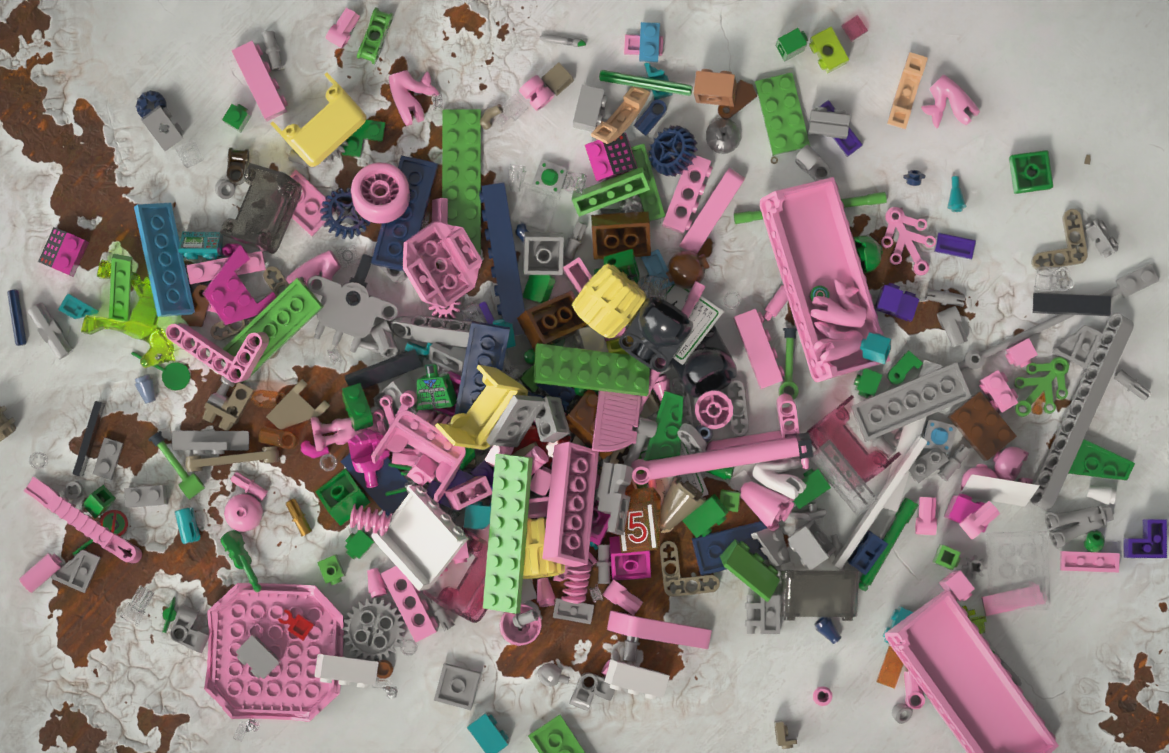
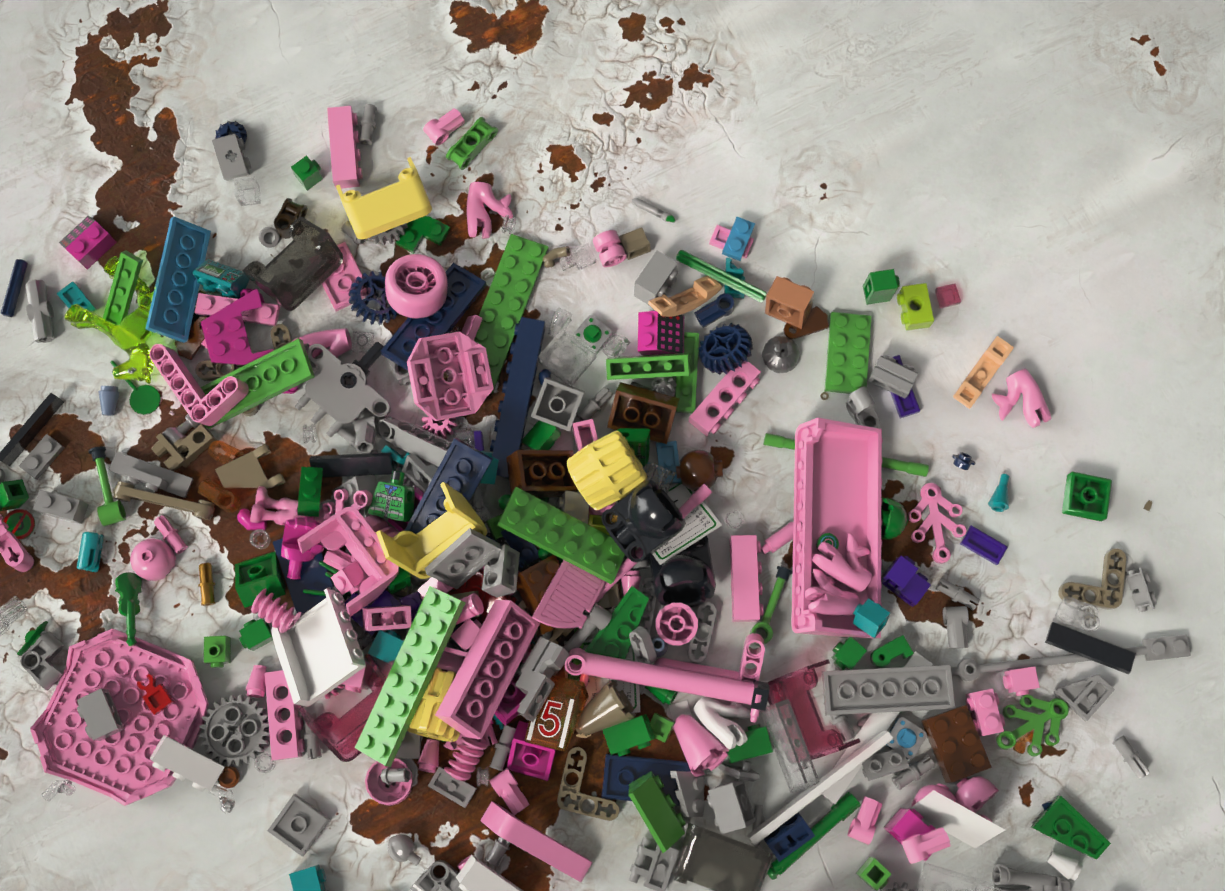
camera: 15 degrees right, 10 degrees down
bright pink beam [679,168,745,254] -> none
light grey beam [1030,313,1134,510] -> none

